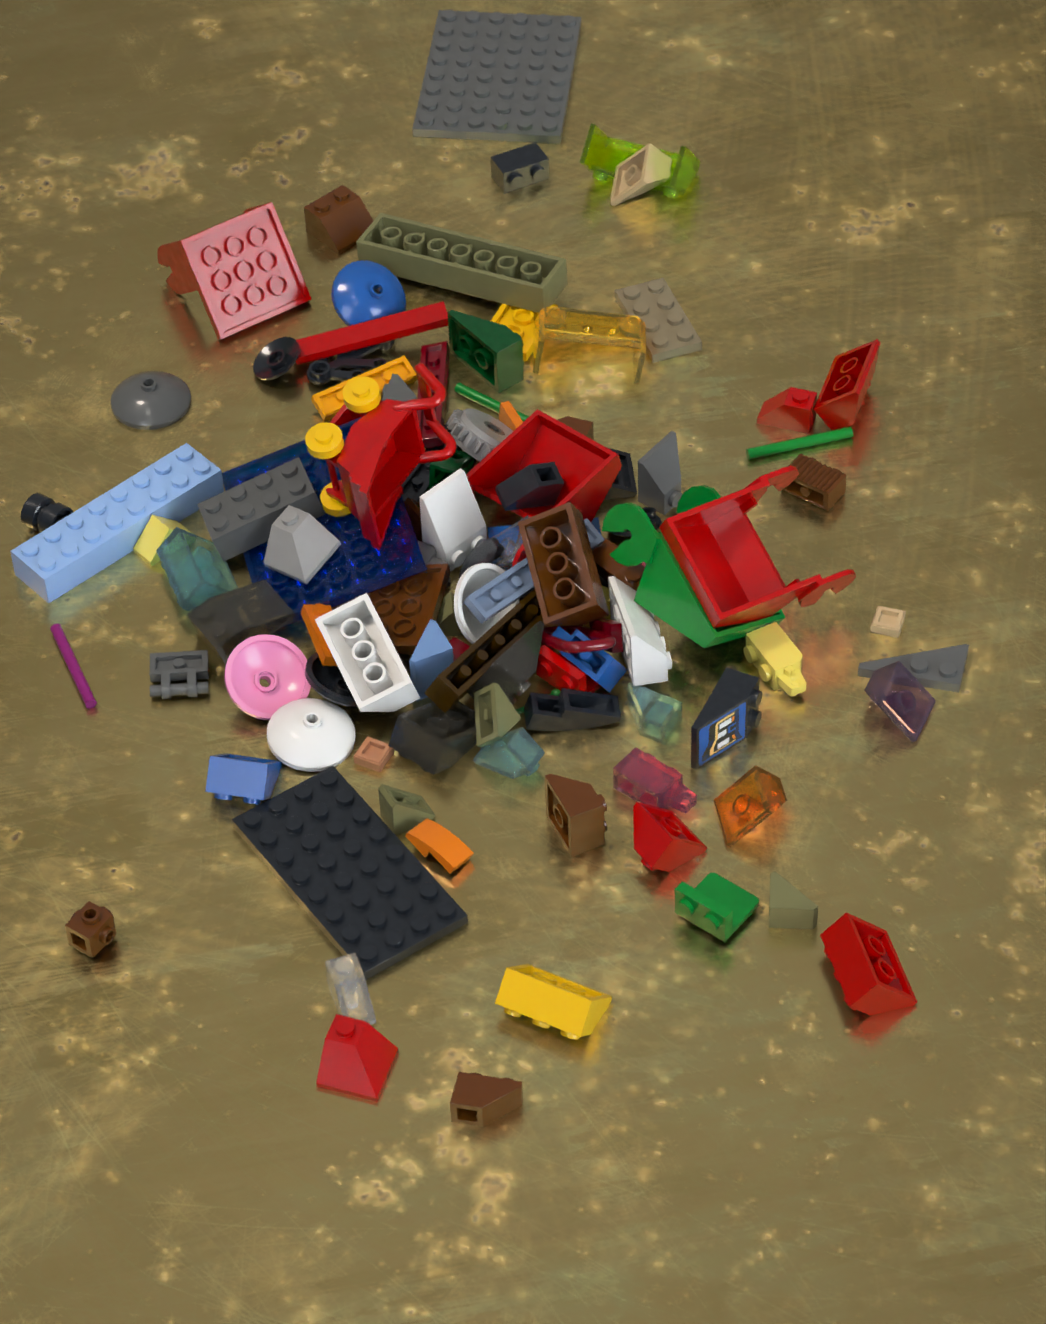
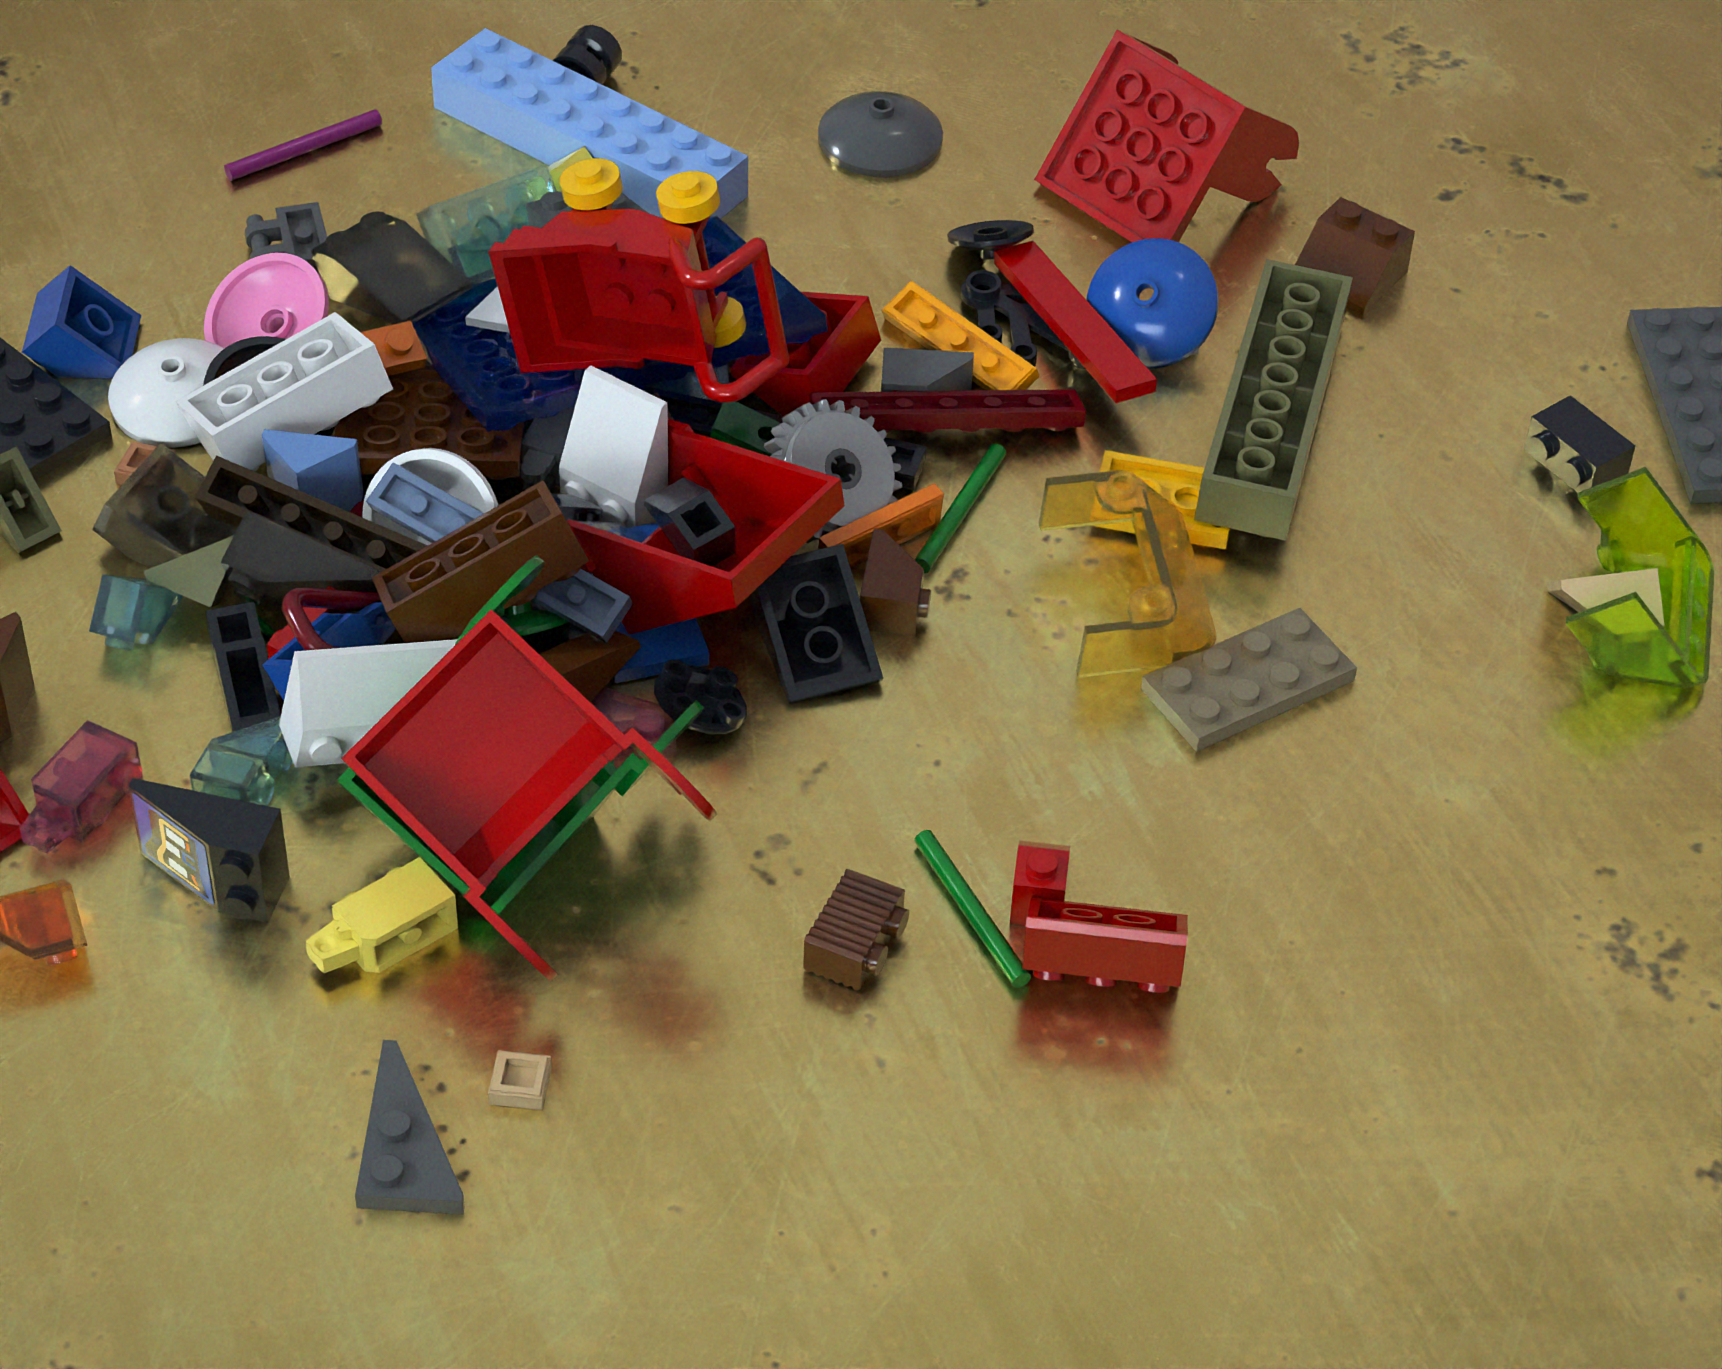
camera: 75 degrees right, 0 degrees up
dark green slope [447,310,524,393] -> none
dark grey slope [638,431,682,515] -> none
slope [864,661,936,742] -> none

